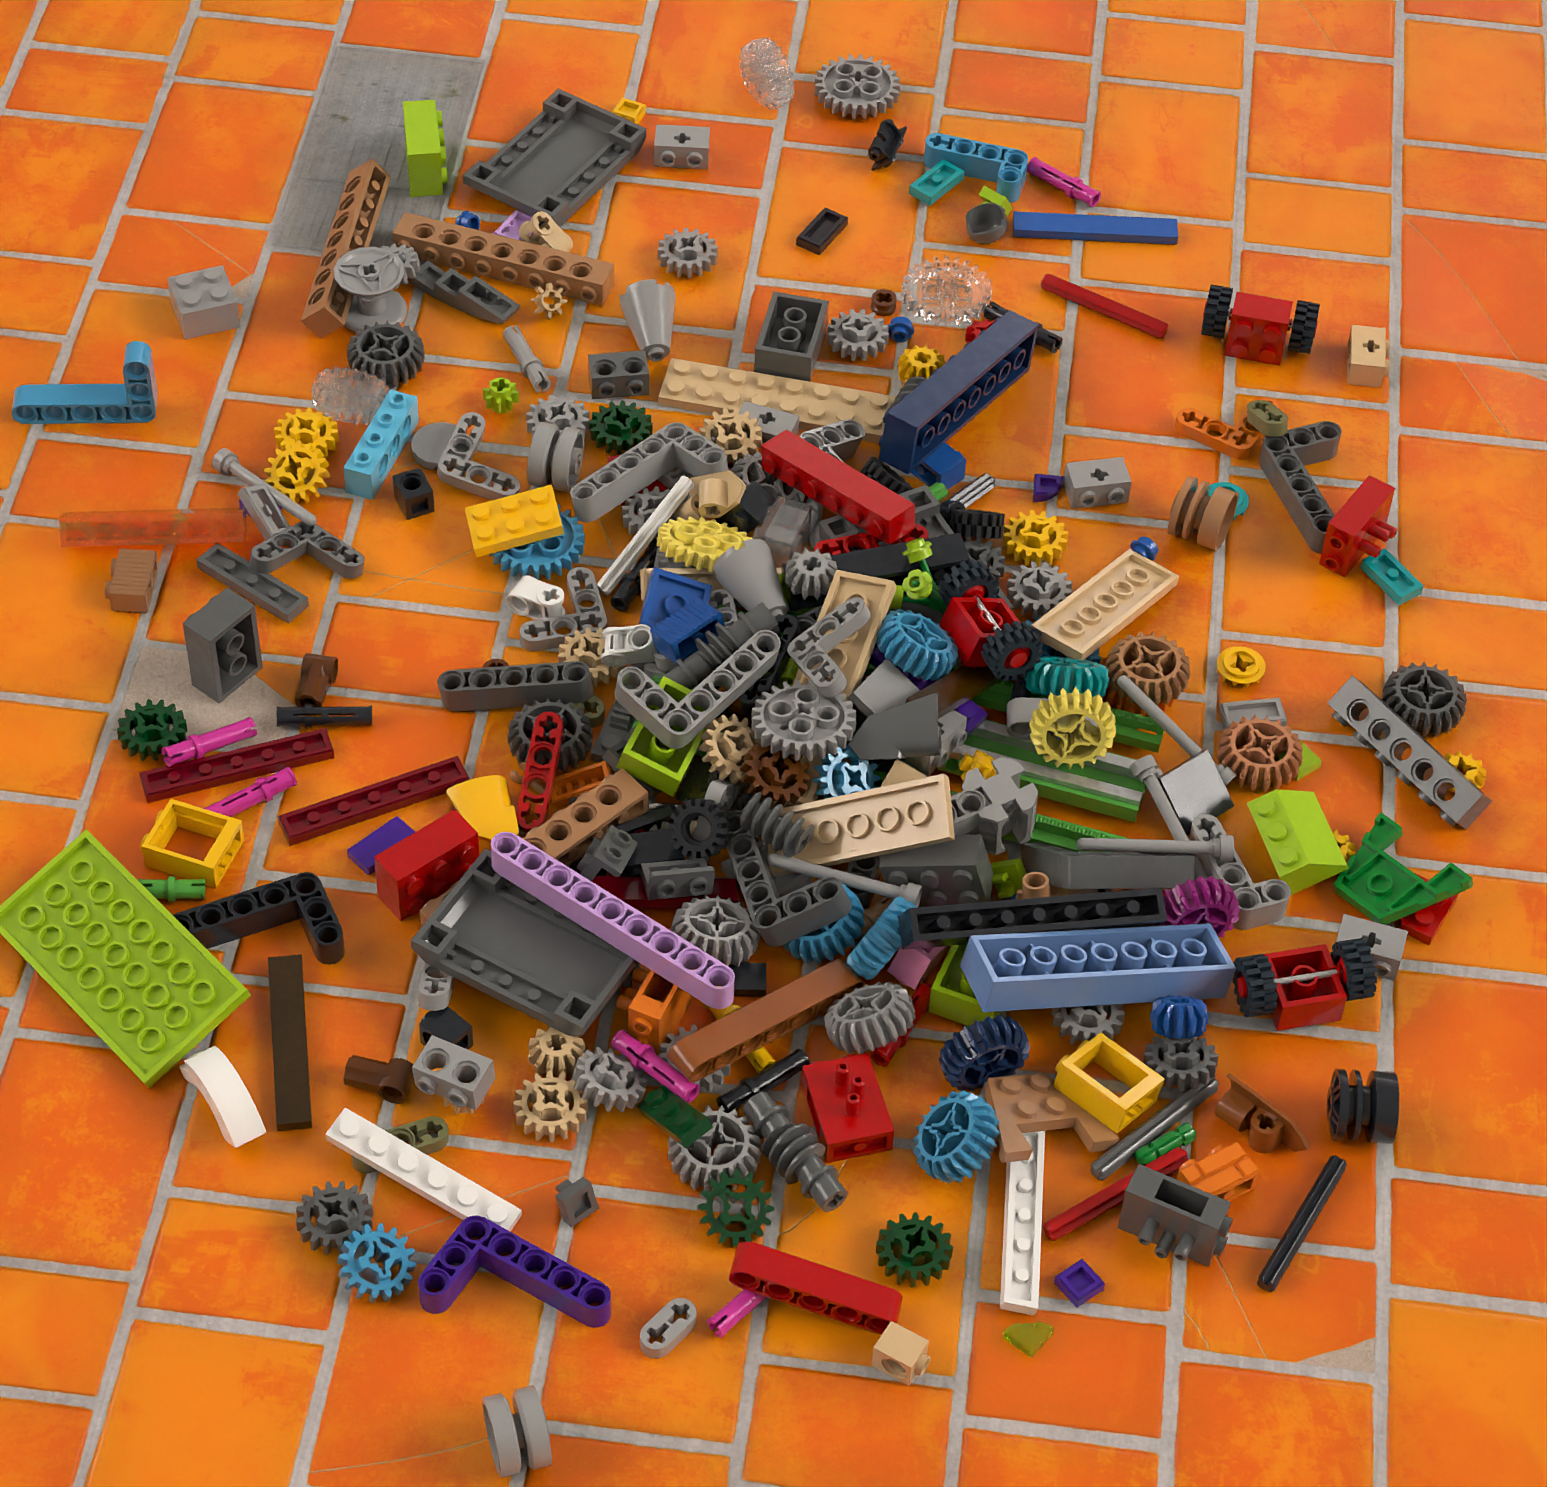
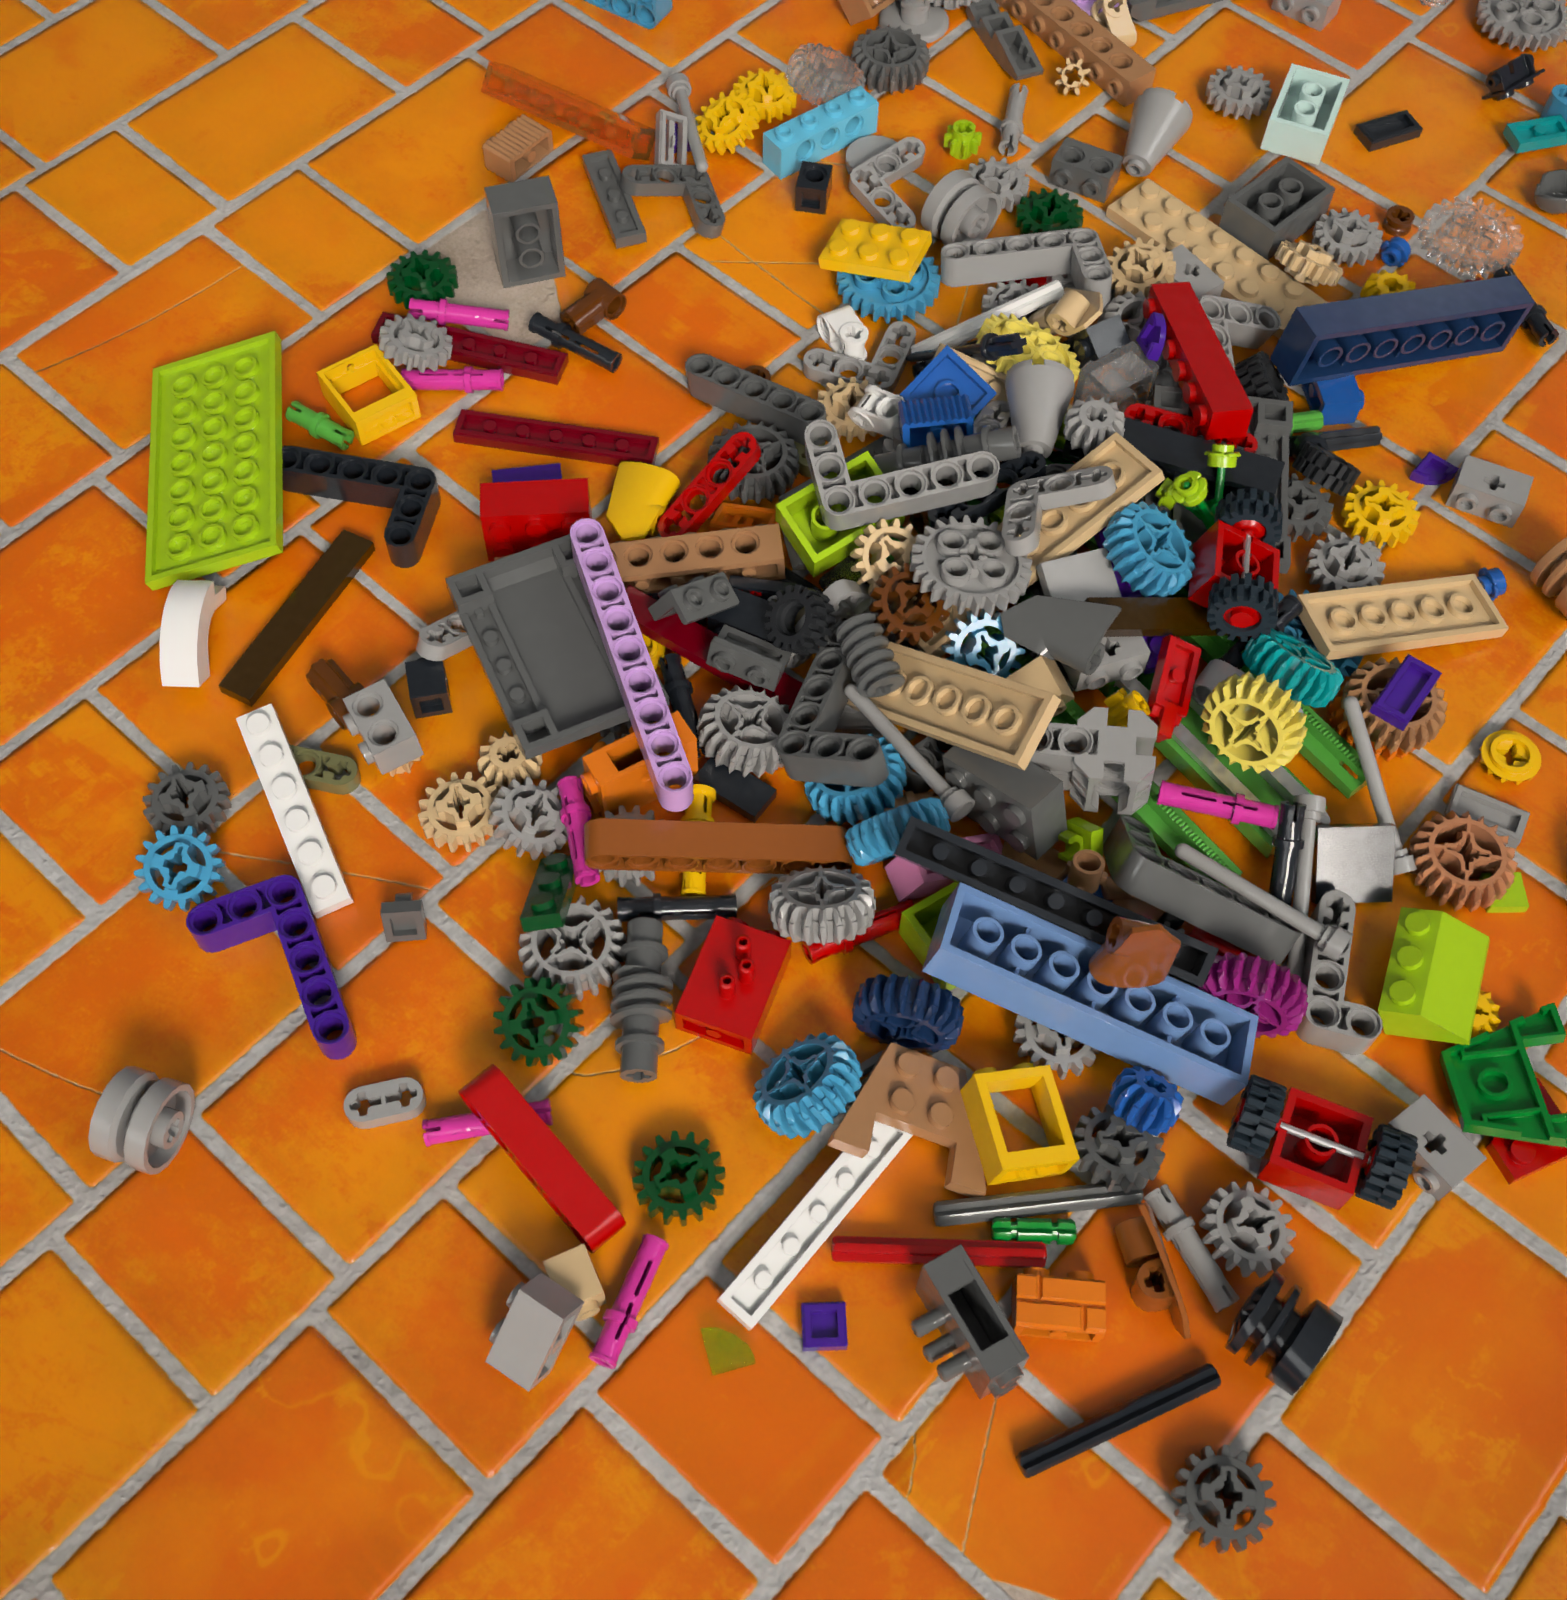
camera: 35 degrees right, 10 degrees up
none -> light grey gear [379,313,453,373]
none -> light grey brick [485,1273,584,1392]
none -> dark pink pin [589,1234,669,1369]
none -> black piece [906,333,1027,362]
none -> dark orange panel [1088,916,1181,988]
none -> dark purple tile [1136,312,1166,362]
none -> light grey pin [1143,1184,1240,1313]
none -> red hinge [1147,635,1202,743]
none -> dark pink pin [1157,780,1280,830]
none -> dark grey gear [1171,1444,1276,1554]
none -> light grey gear [1199,1181,1296,1278]
none -> light aqua brick [1260,63,1350,165]
none -> black pin [1269,801,1307,906]
none -> tan gear [1275,240,1344,287]
none -> dark purple tile [1369,654,1442,731]

